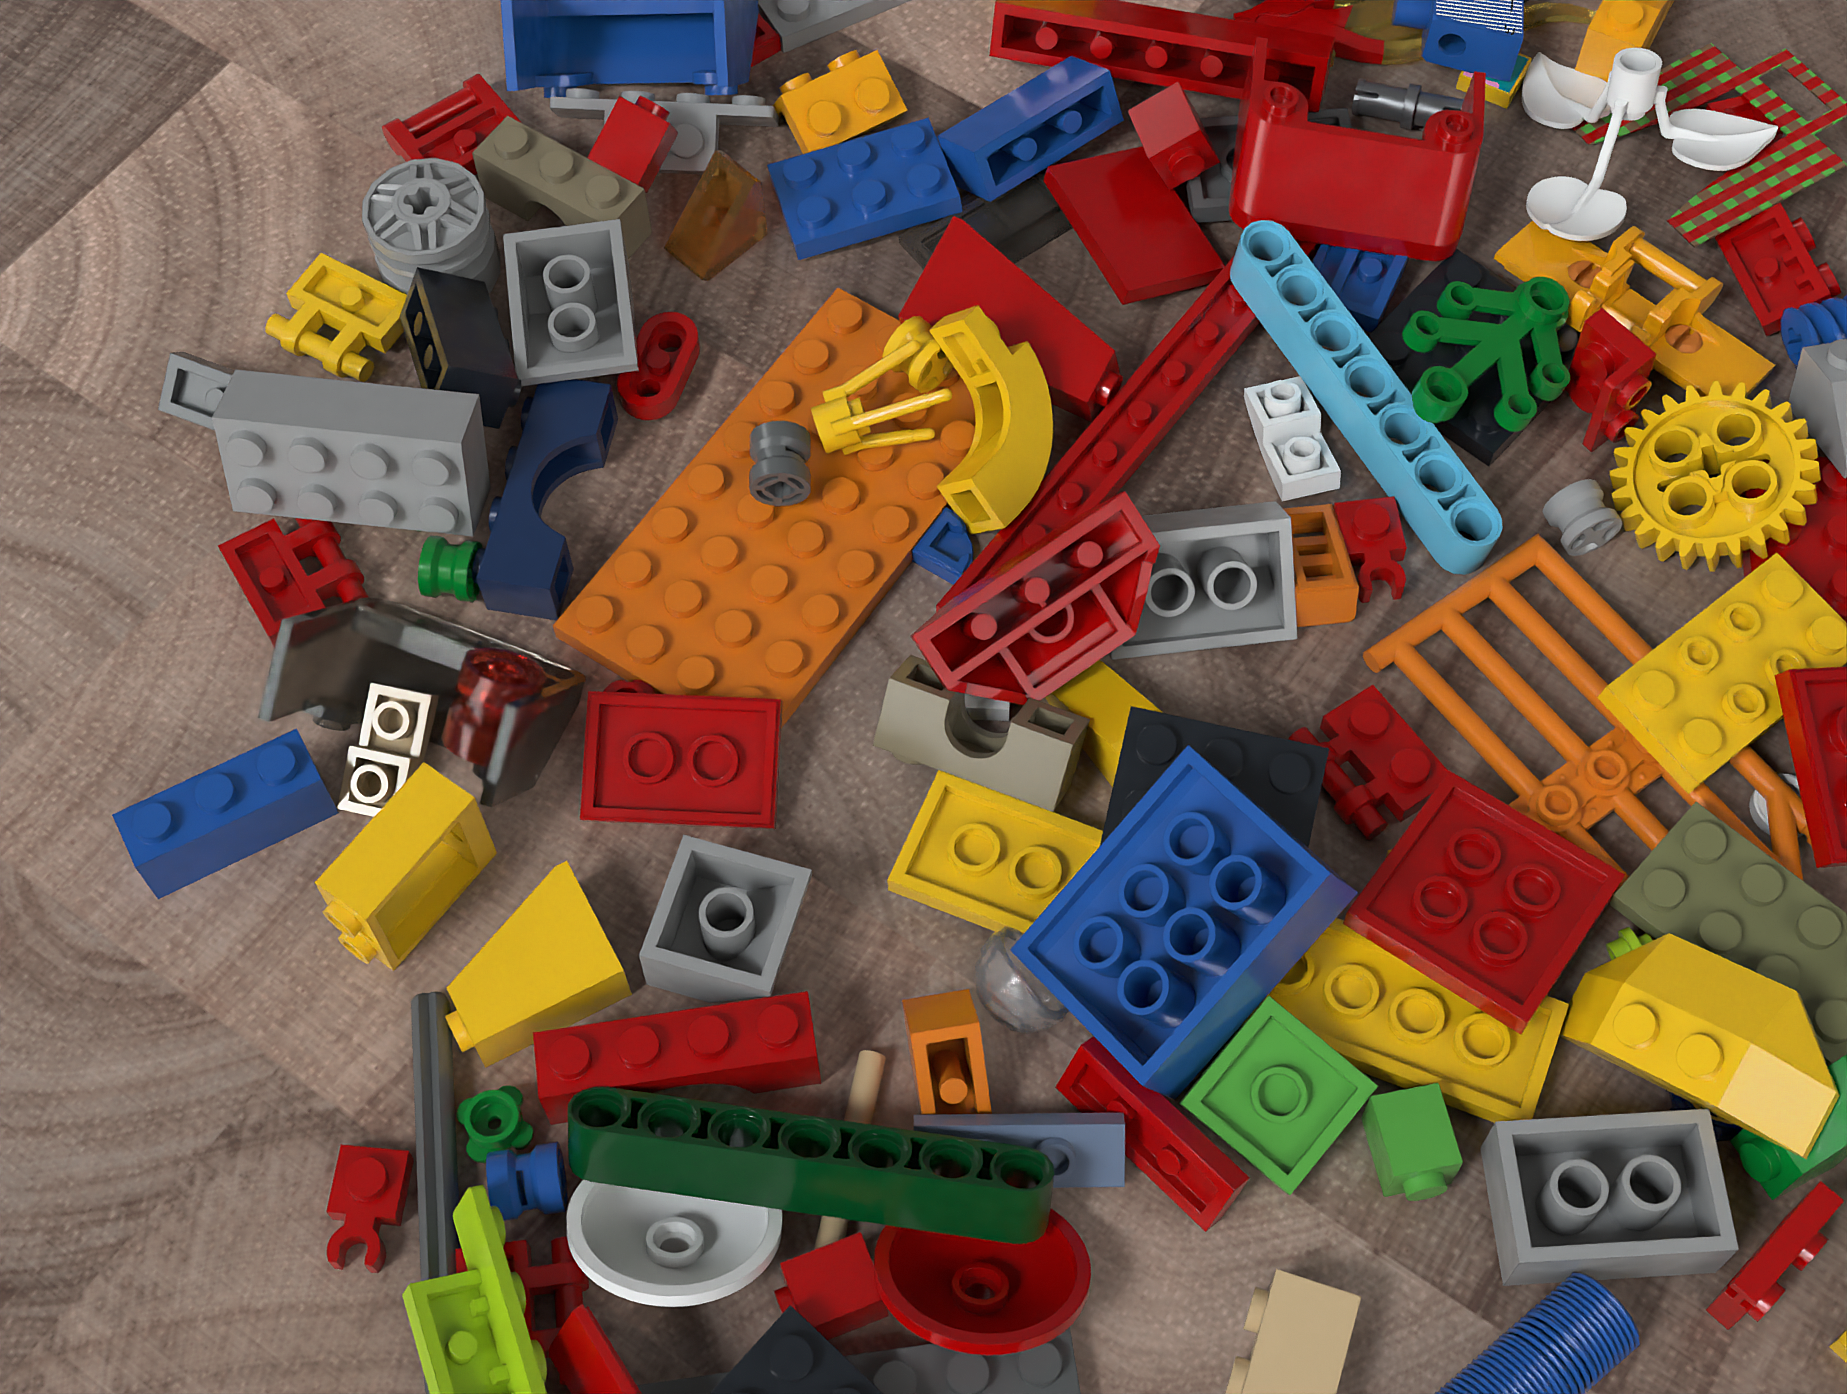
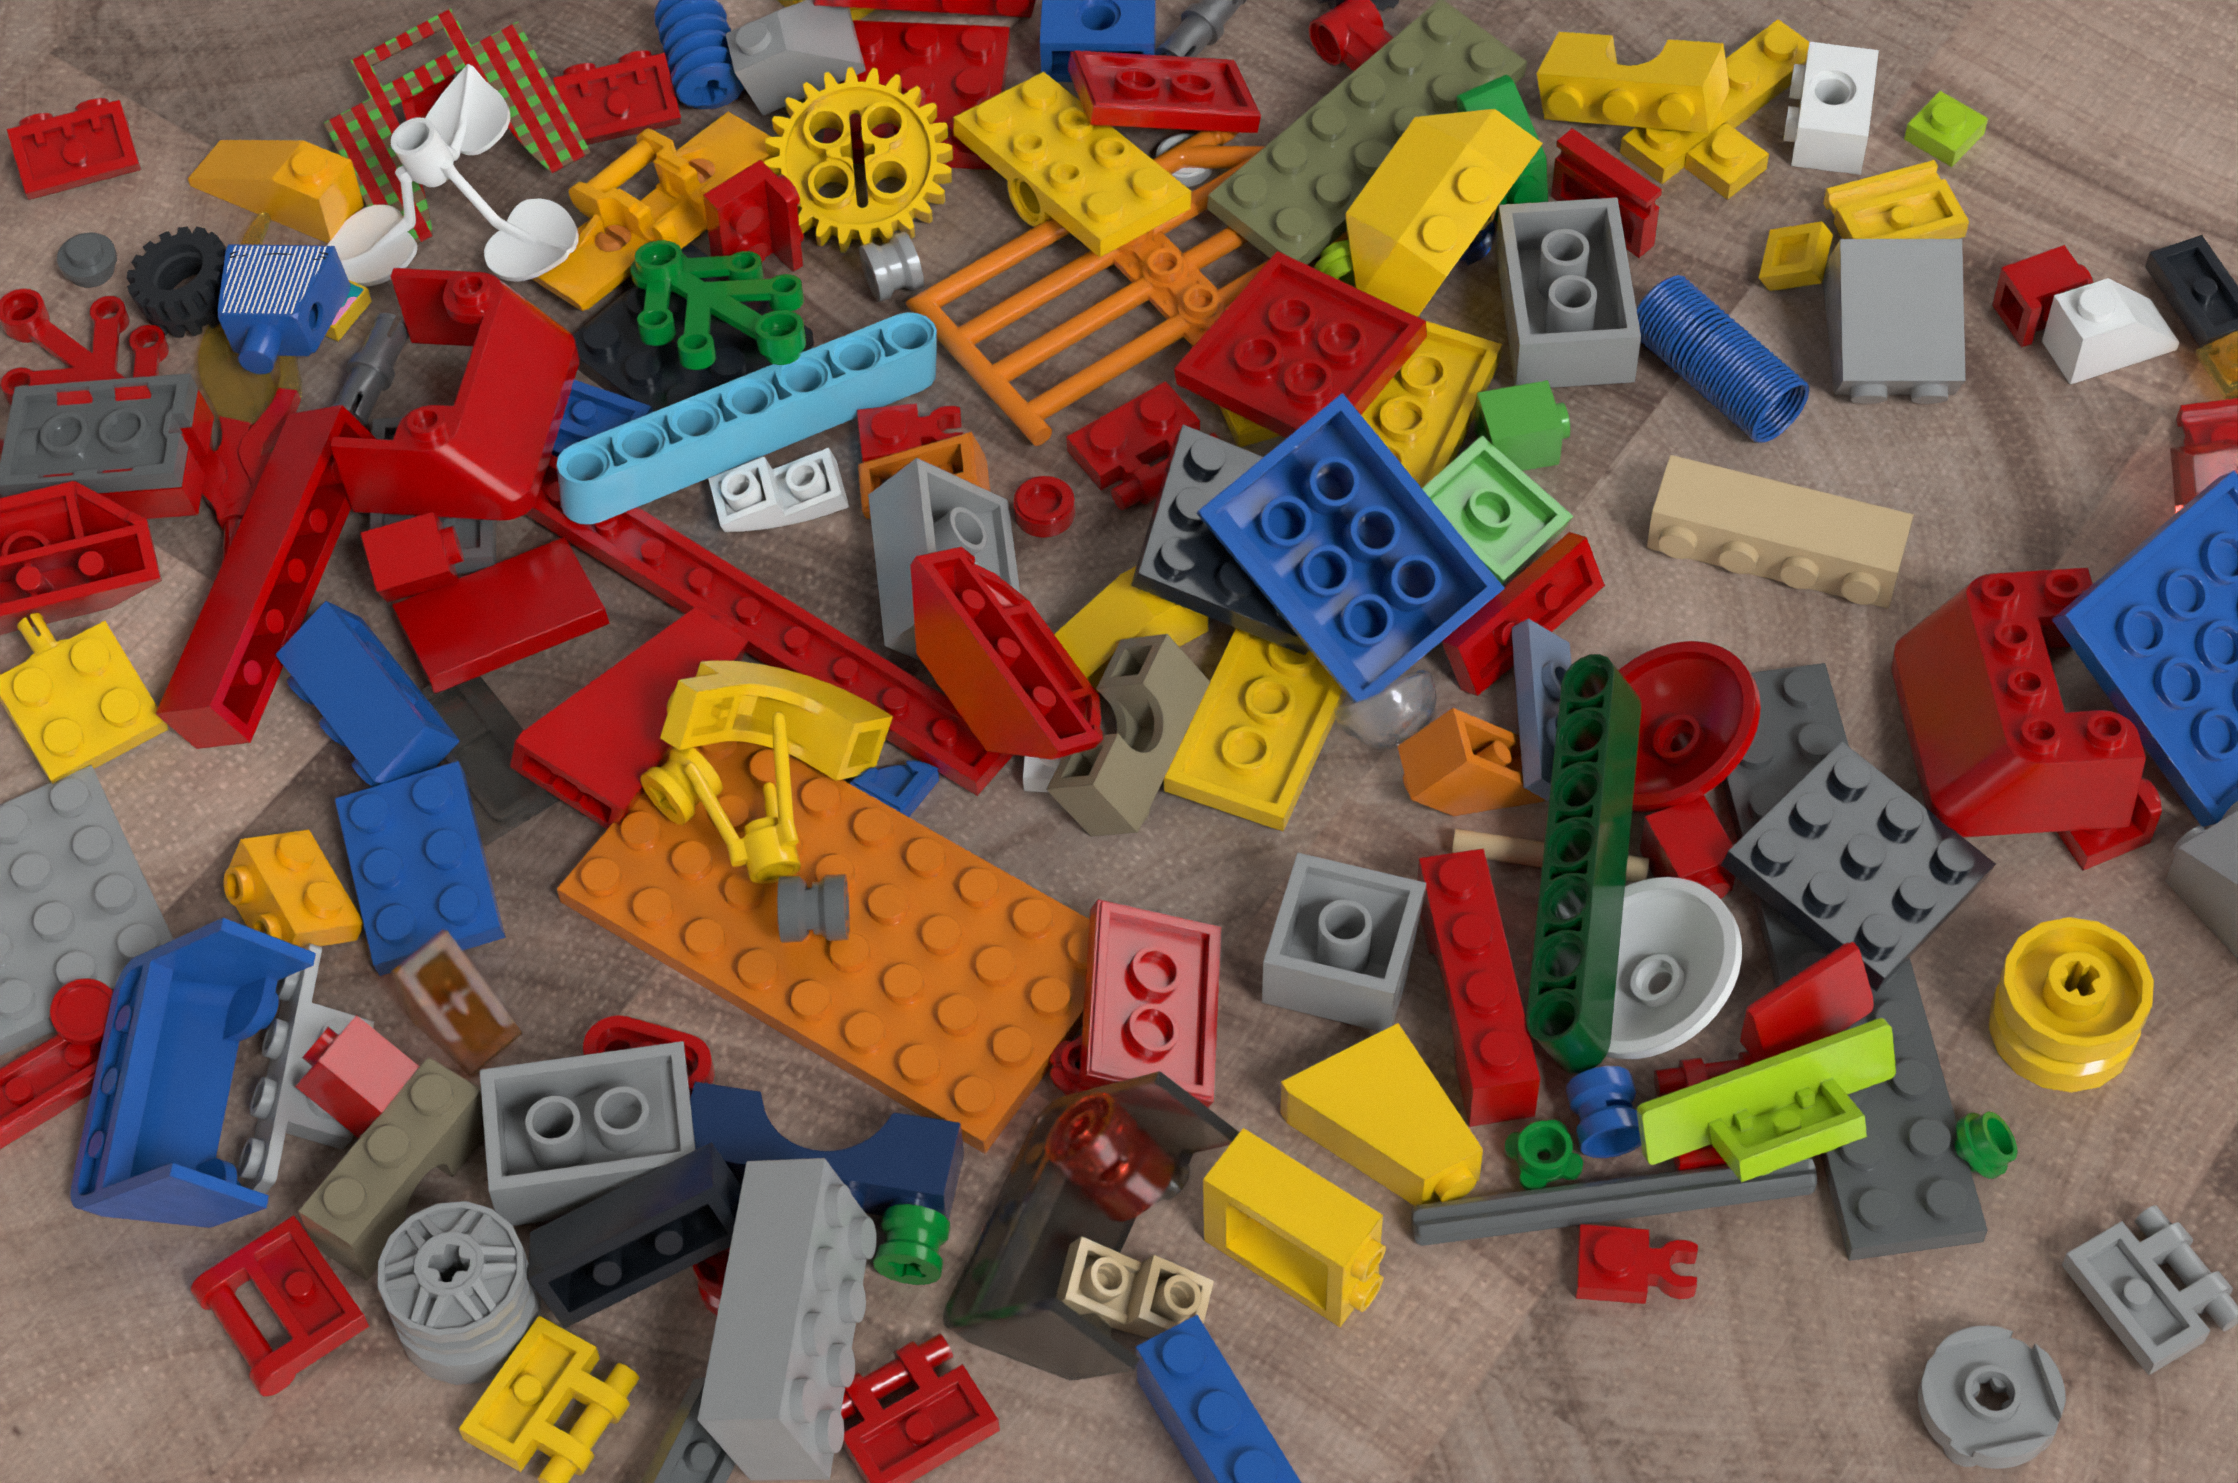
camera: 90 degrees left, 5 degrees down
none -> red tile [1014,476,1075,538]

